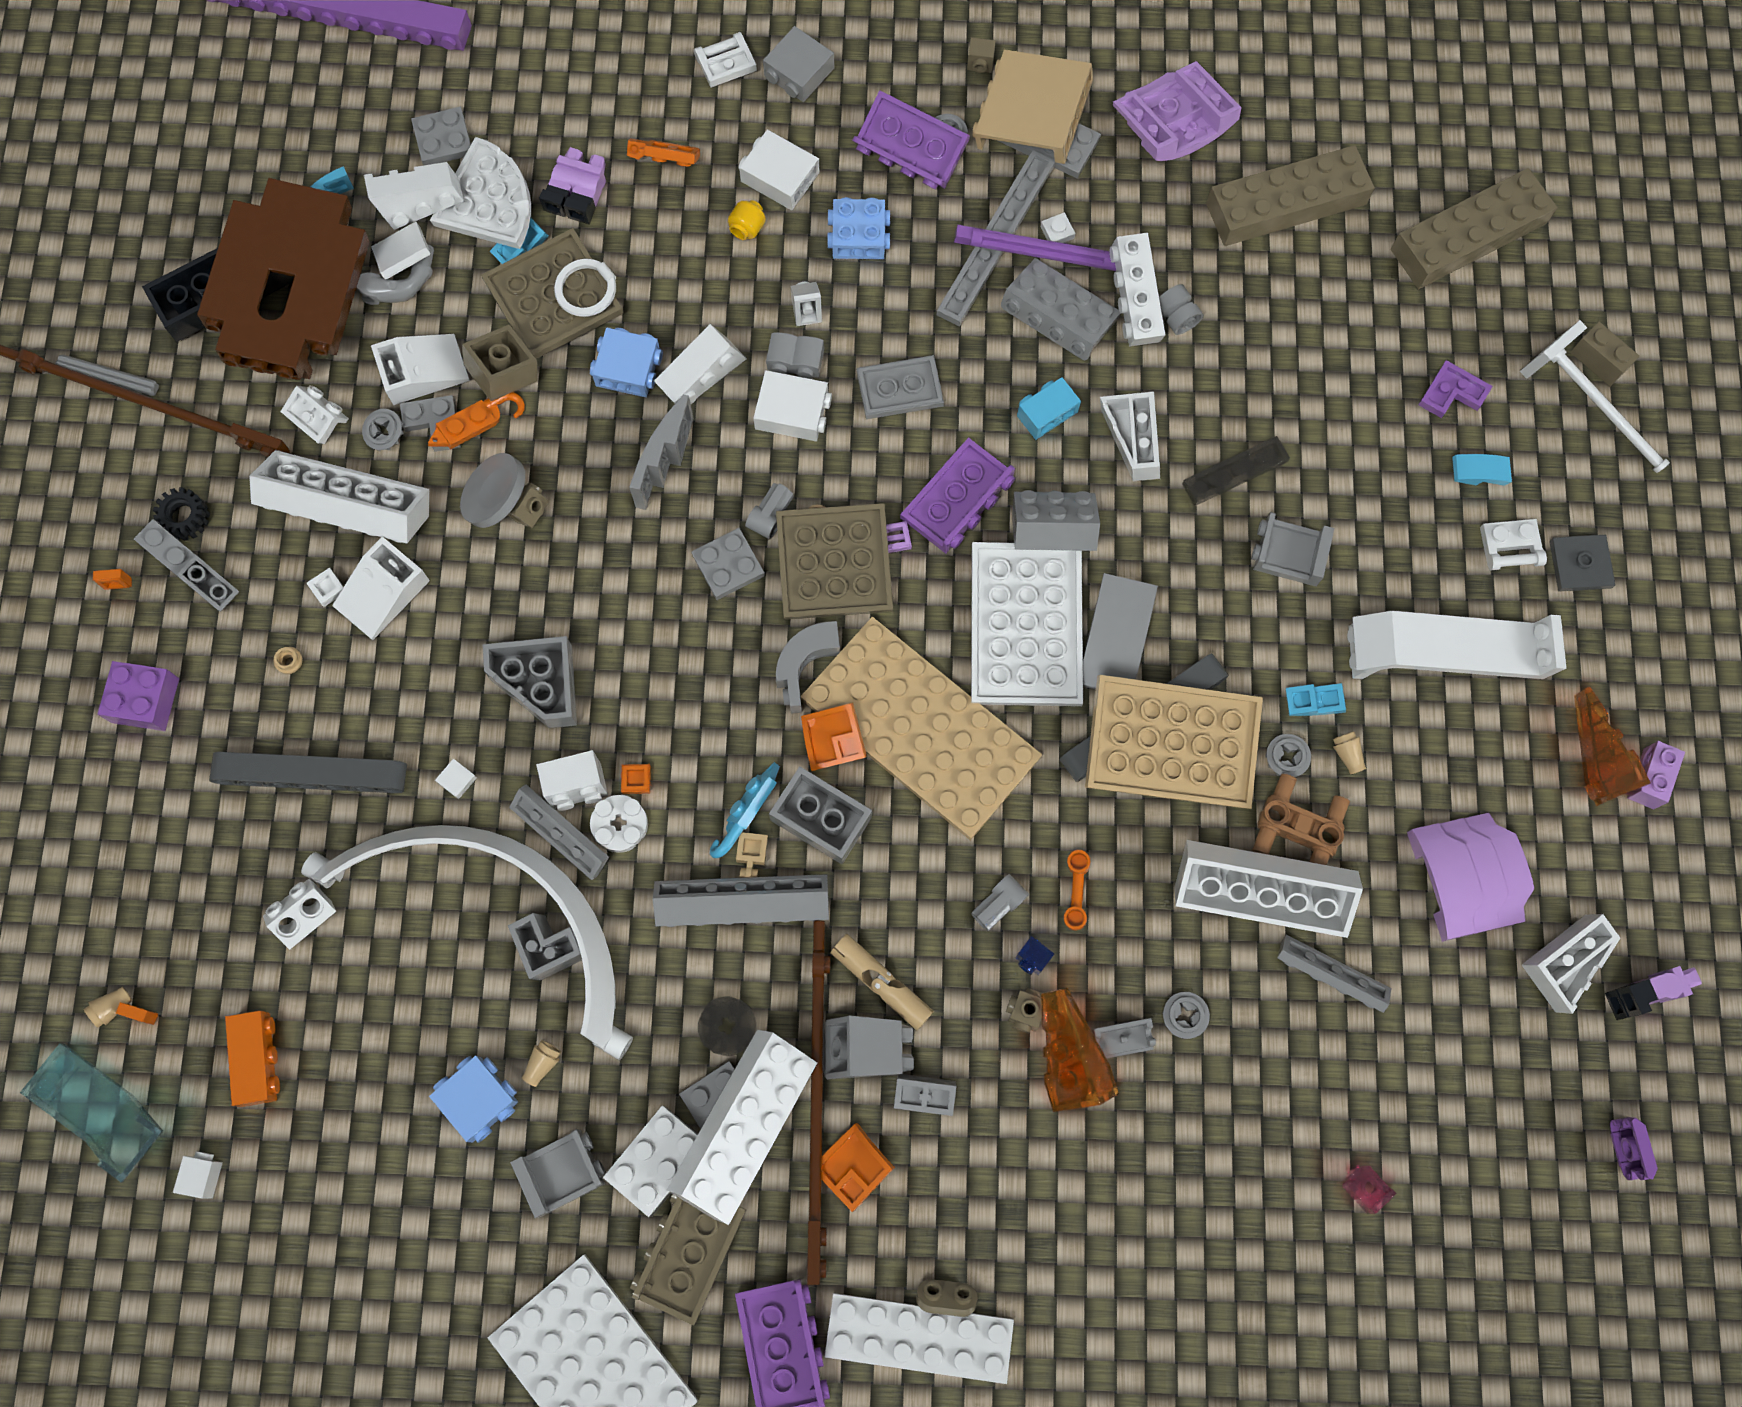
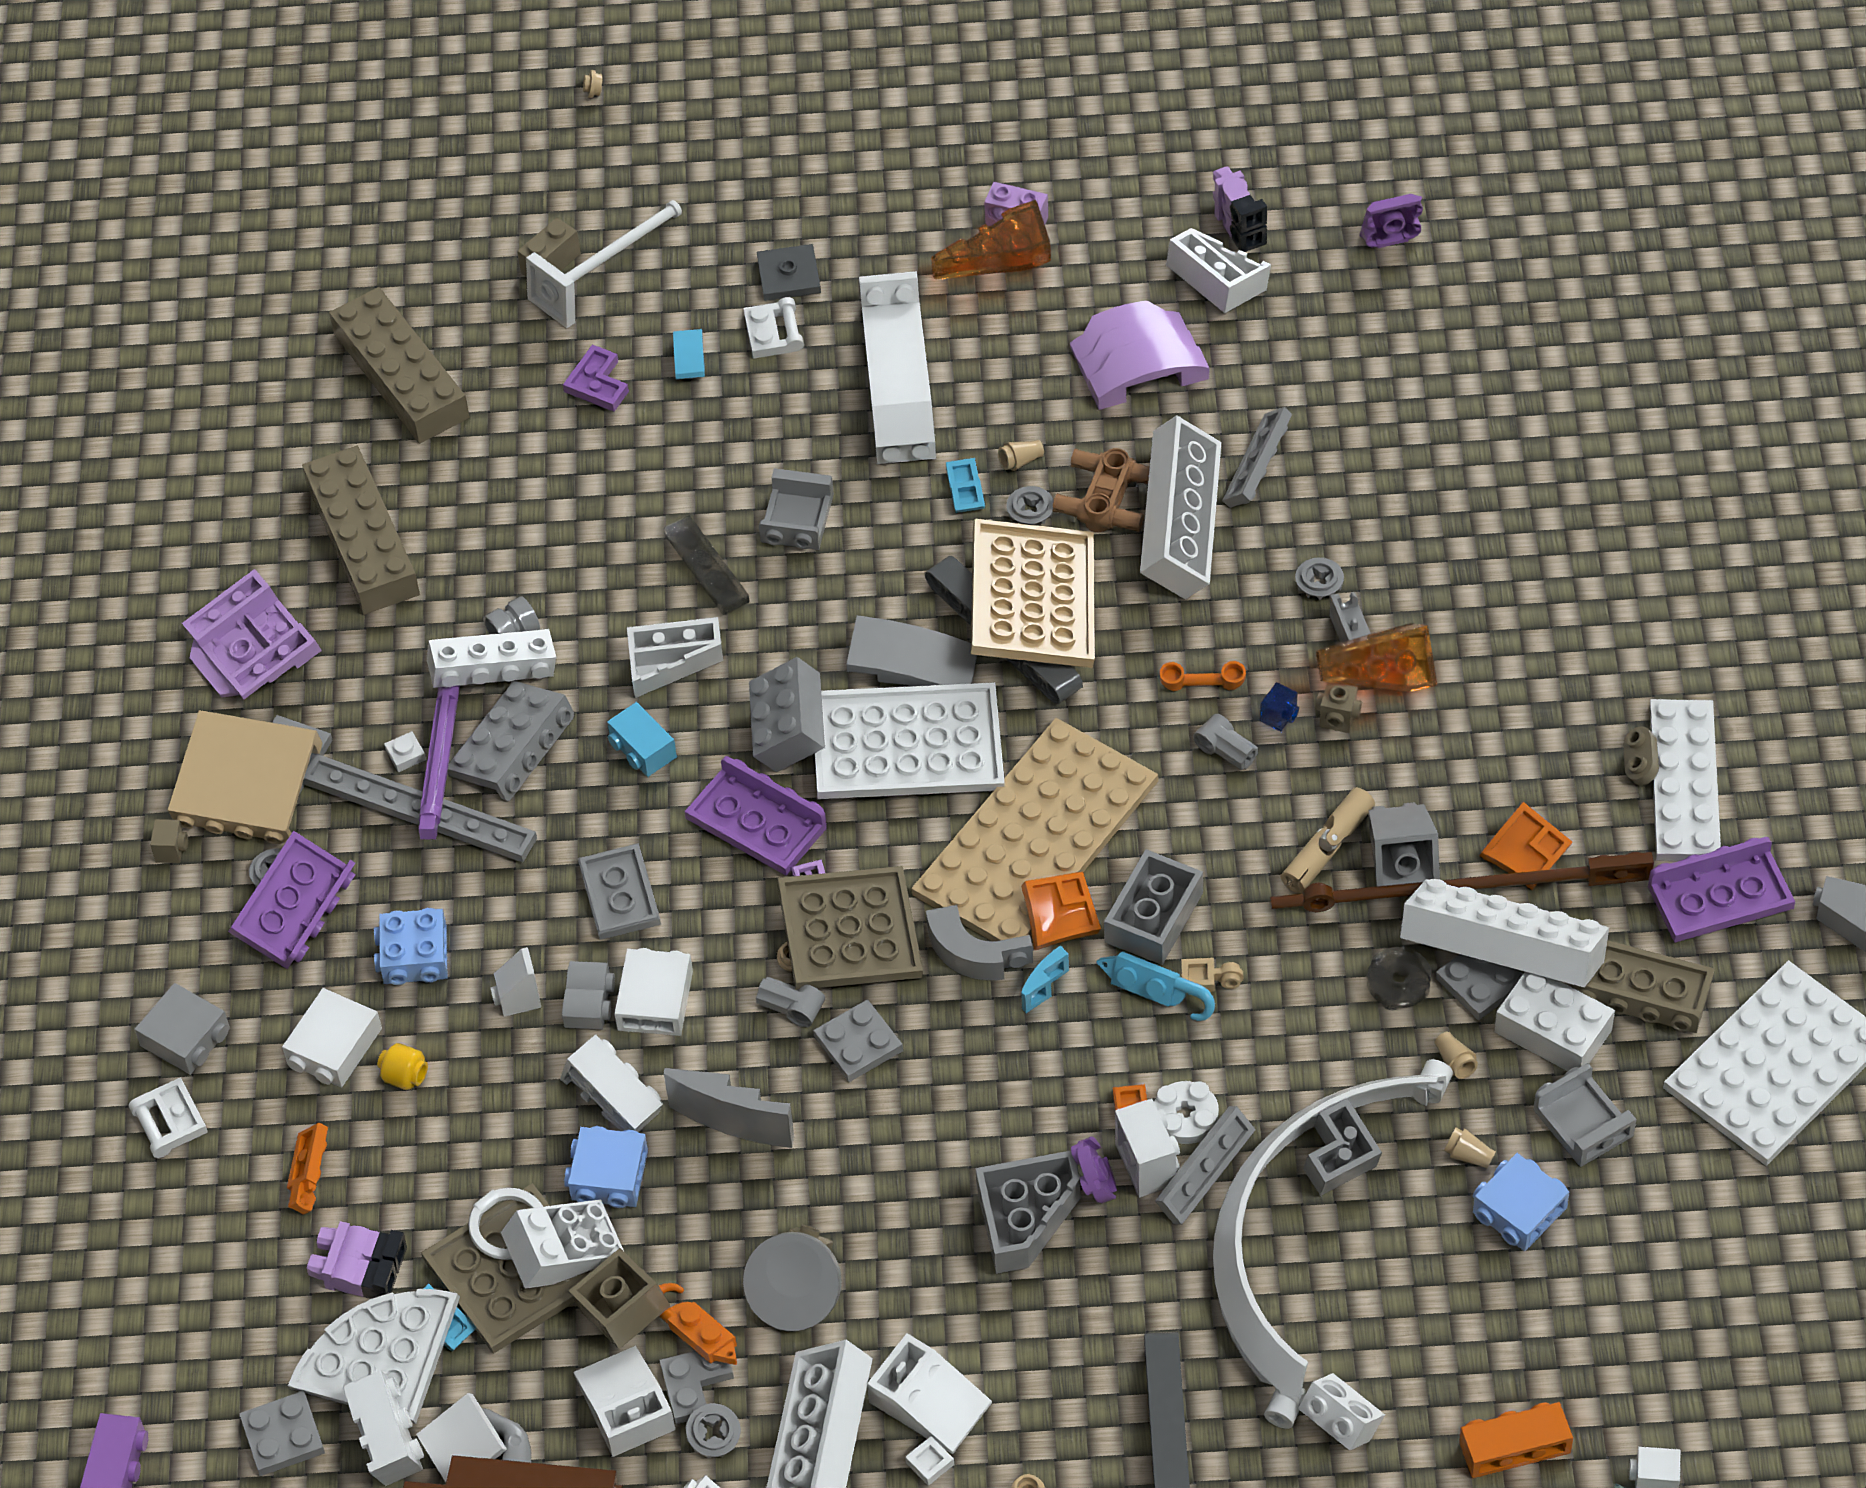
camera: 90 degrees left, 20 degrees down
white tile [435,759,477,799] -> none
light grey brick [653,875,829,927] -> none
light grey hinge [894,1074,956,1116] -> none
clear pink brick [1342,1165,1397,1214] -> none
none -> white slope [501,1199,624,1289]
none -> medium azure slope [1021,945,1069,1013]
none -> medium lavender plate [1071,1136,1117,1204]
none -> tan cone [1435,1032,1478,1079]

